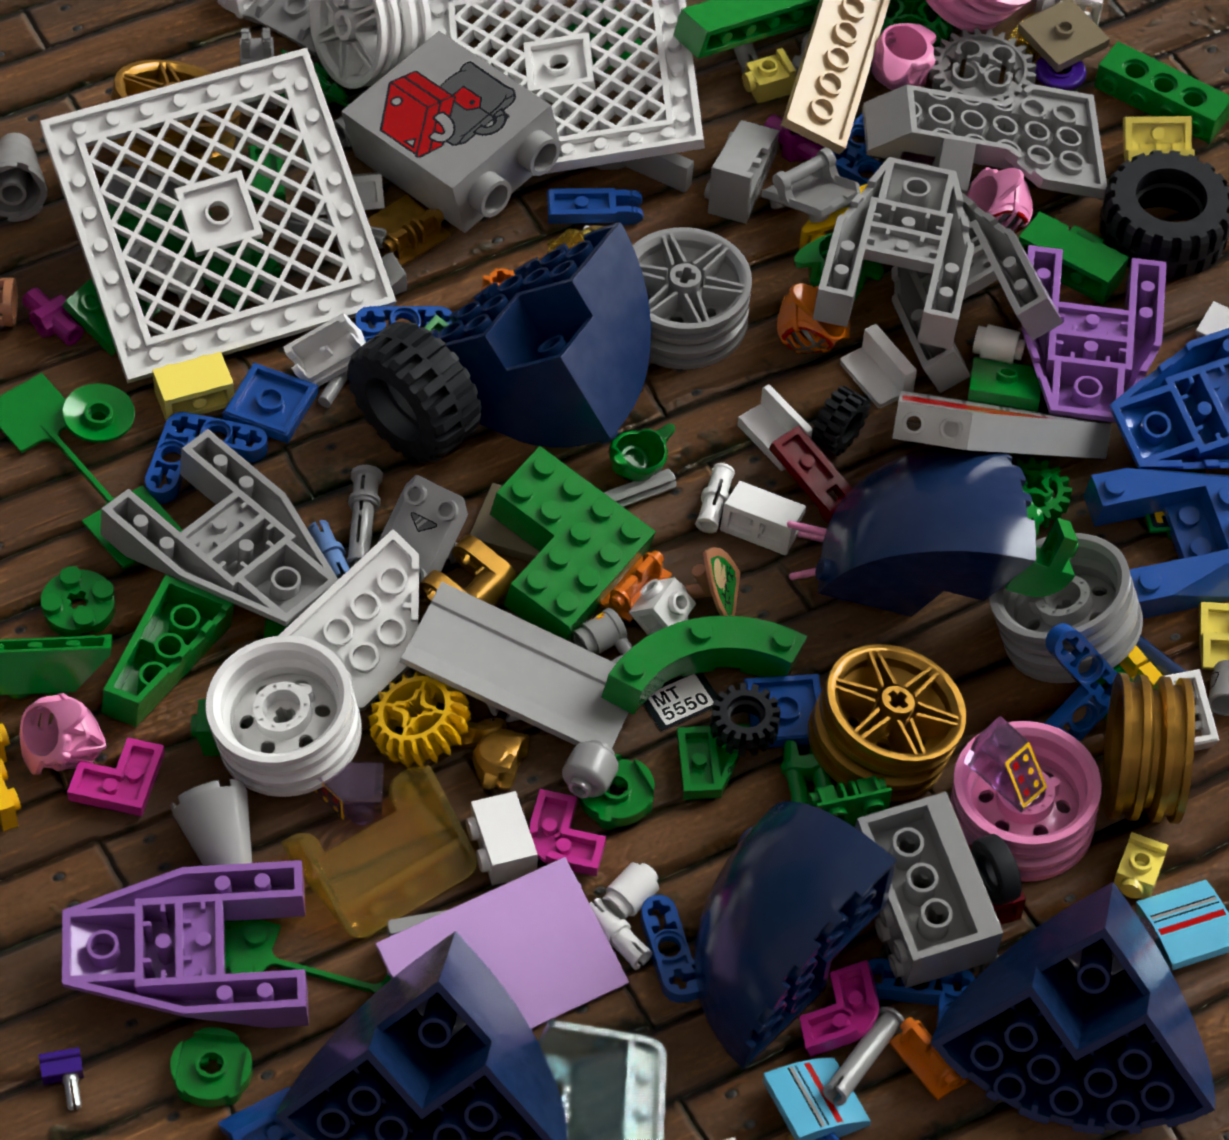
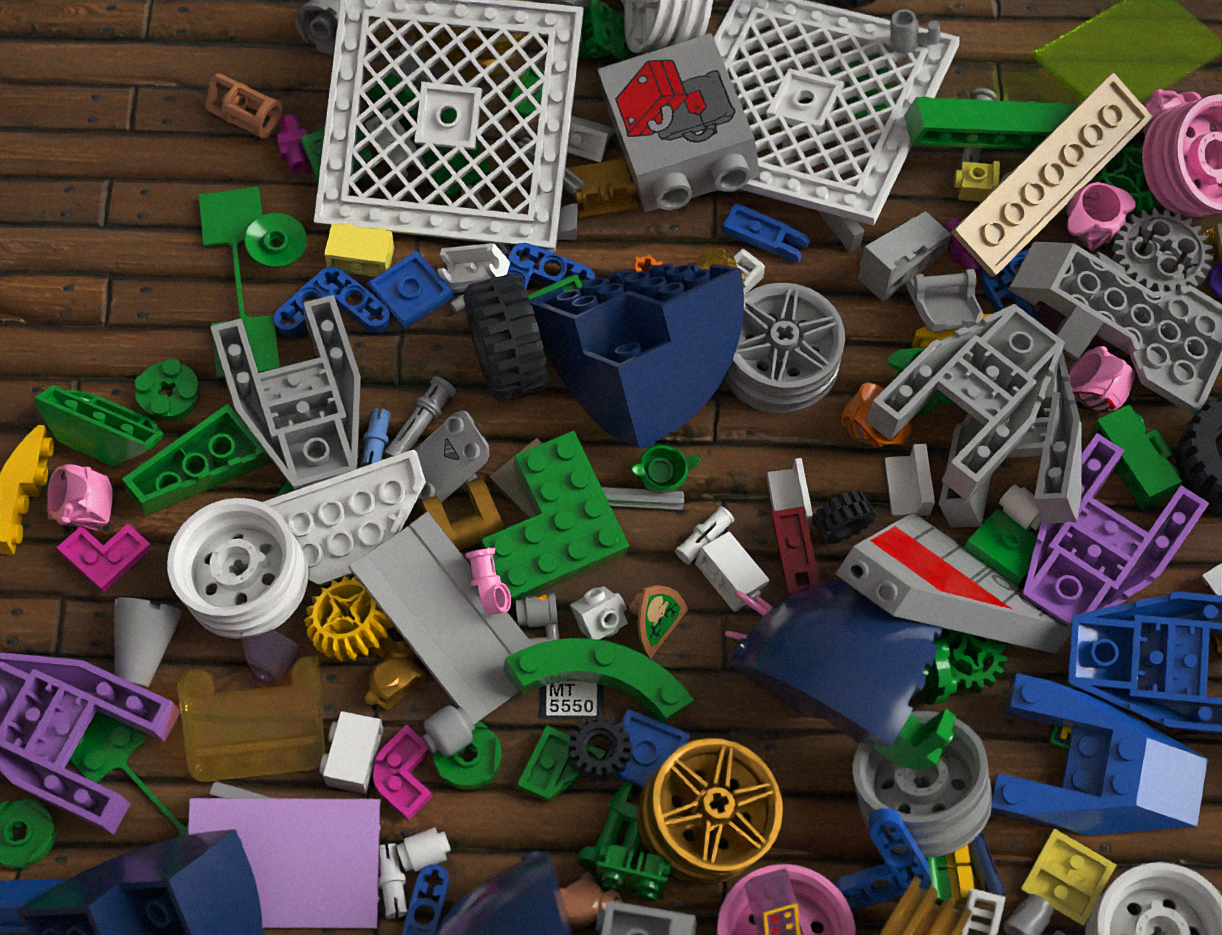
camera: 30 degrees right, 10 degrees up
orange hinge [600,550,672,623] -> none
none -> bright pink connector [465,548,511,615]

